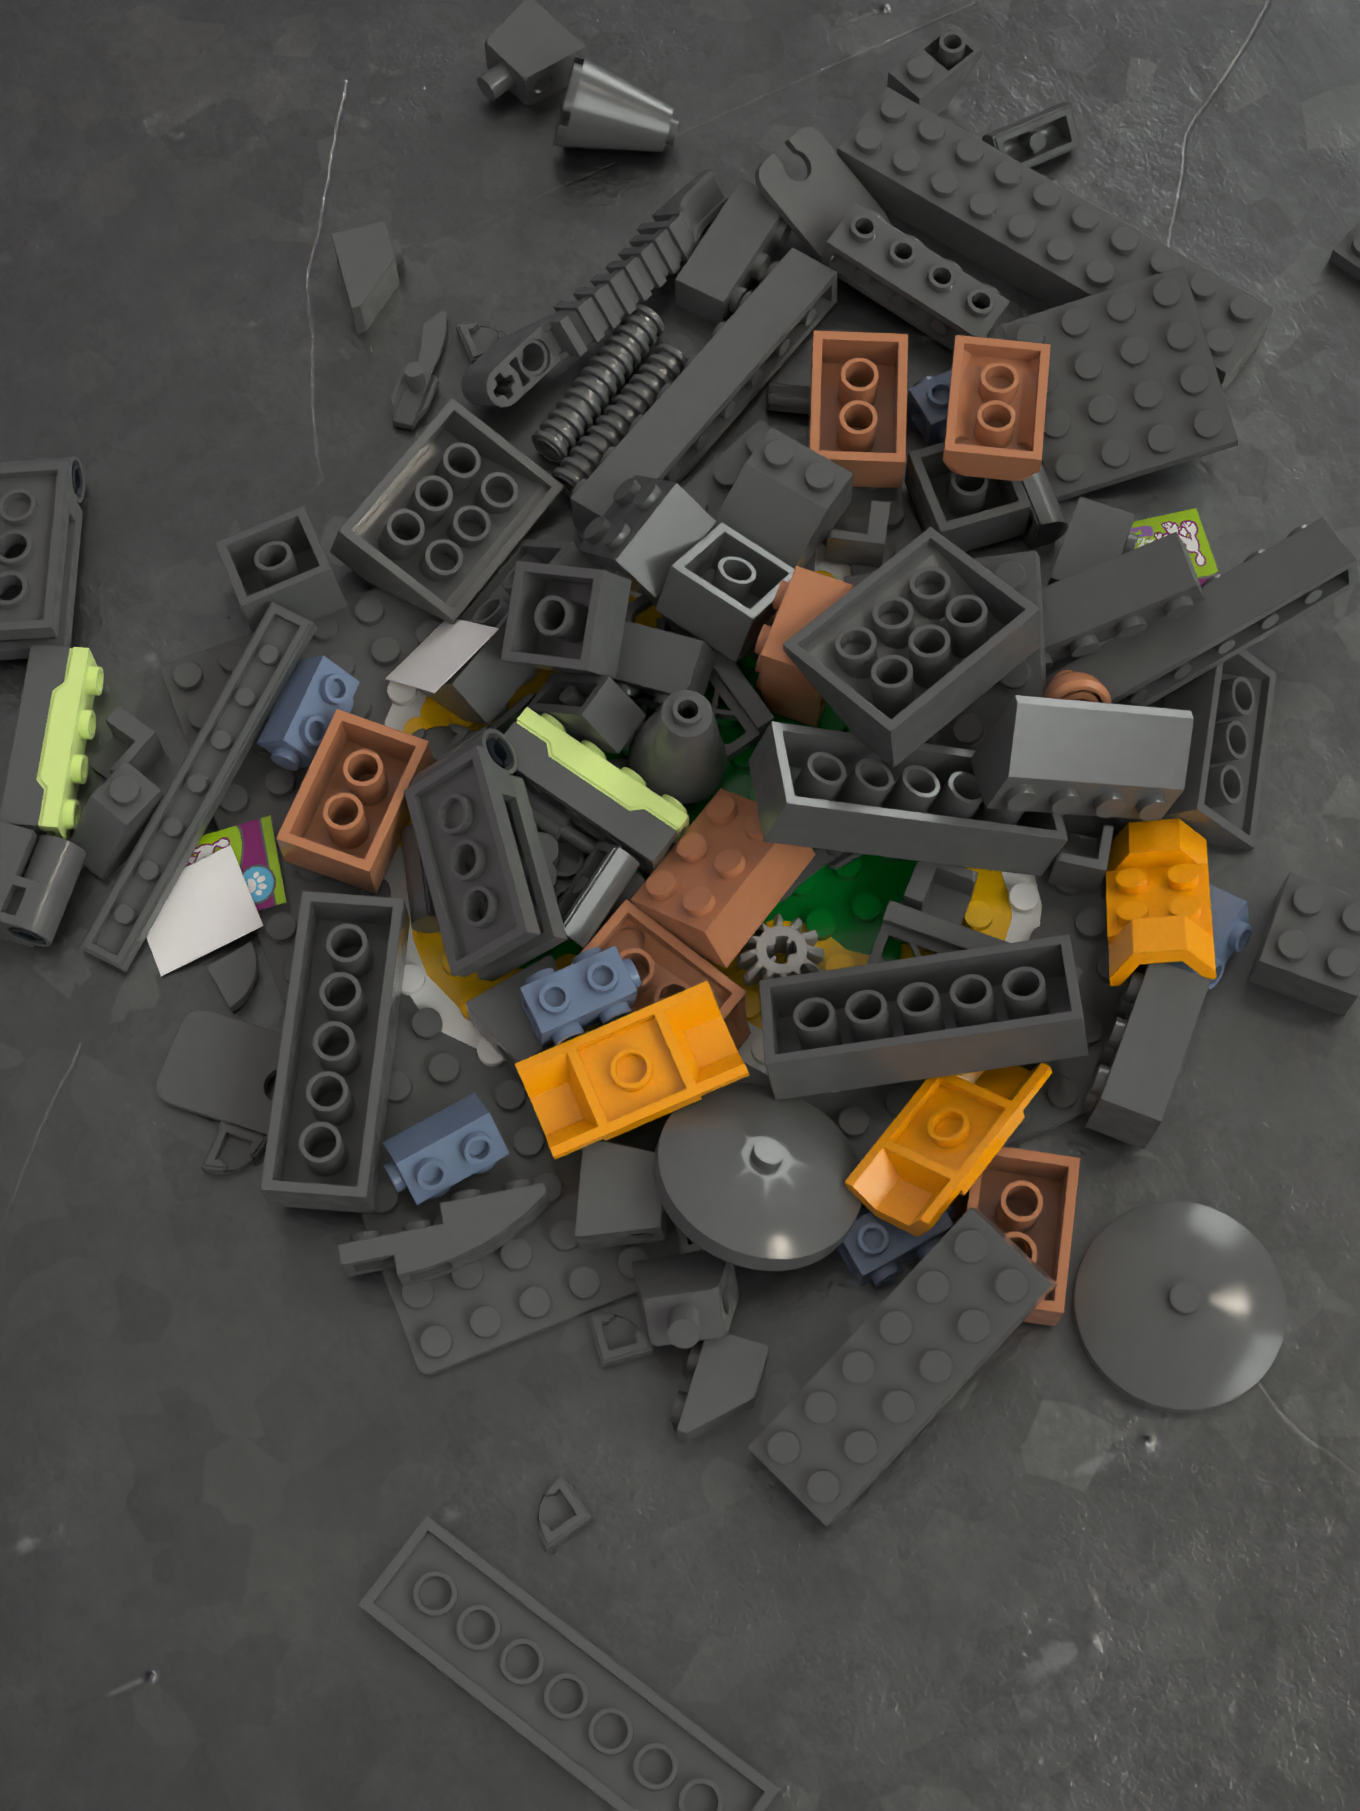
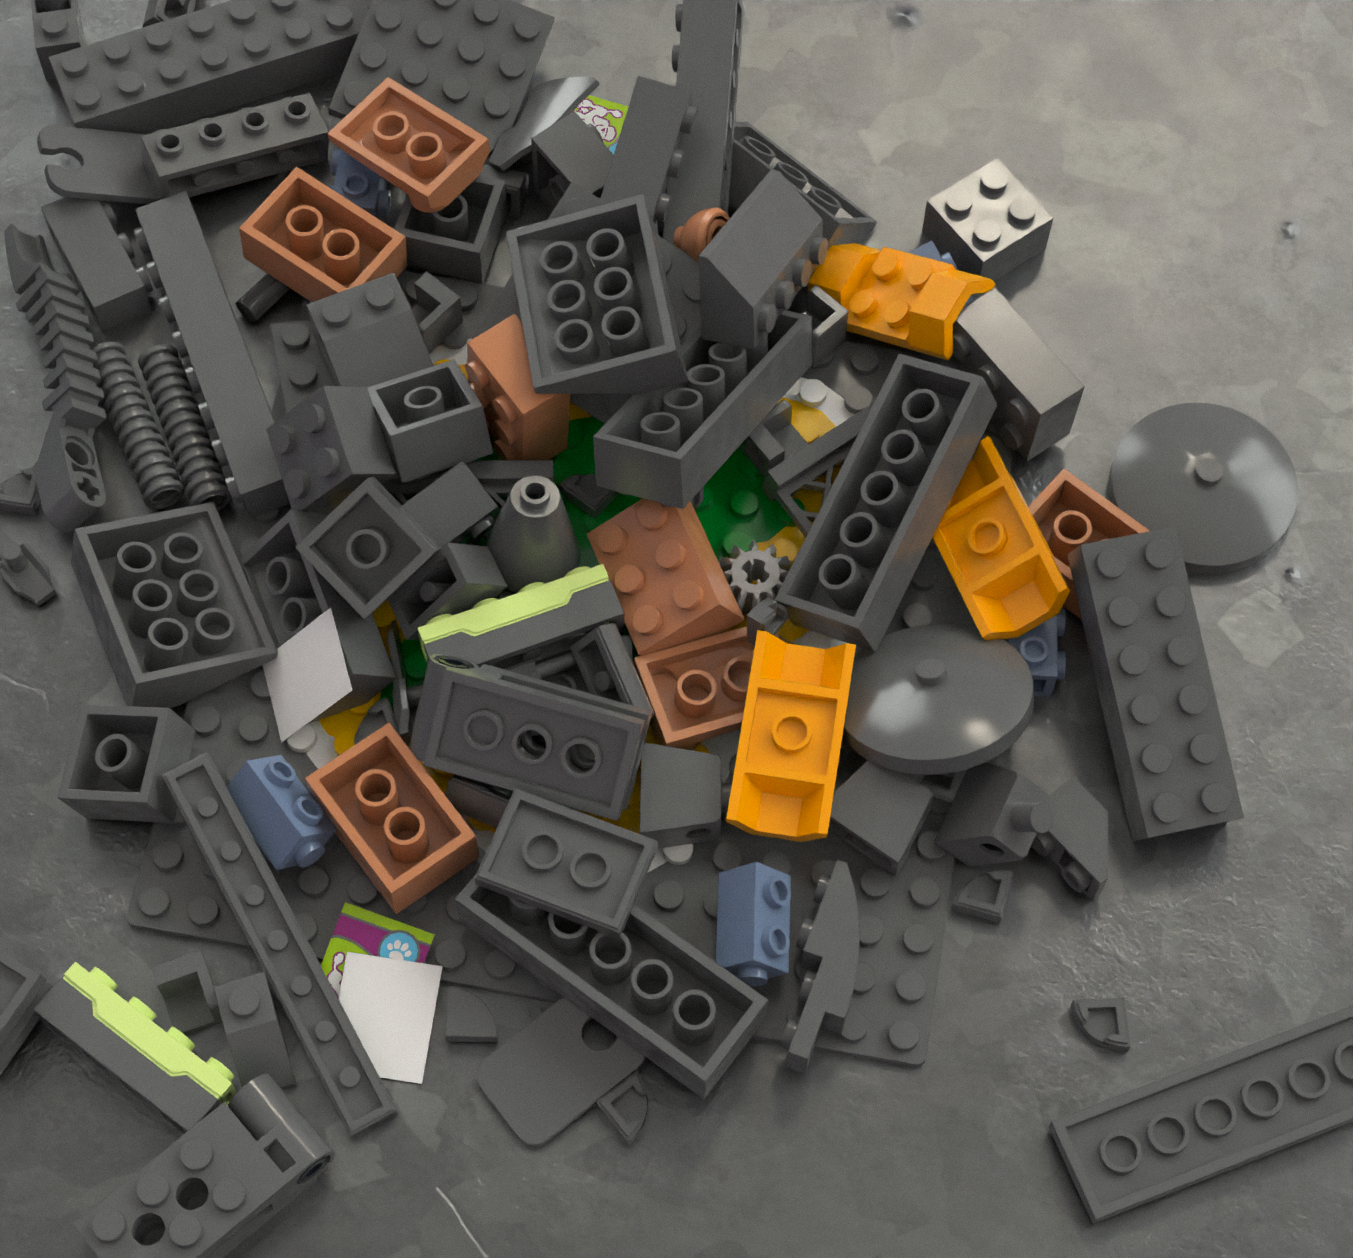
camera: 60 degrees left, 5 degrees down
sand blue brick [520,946,642,1048] -> none
none -> dark grey tile [474,788,658,939]
none -> dark grey panel [489,77,599,171]
none -> dark grey tile [747,598,789,646]

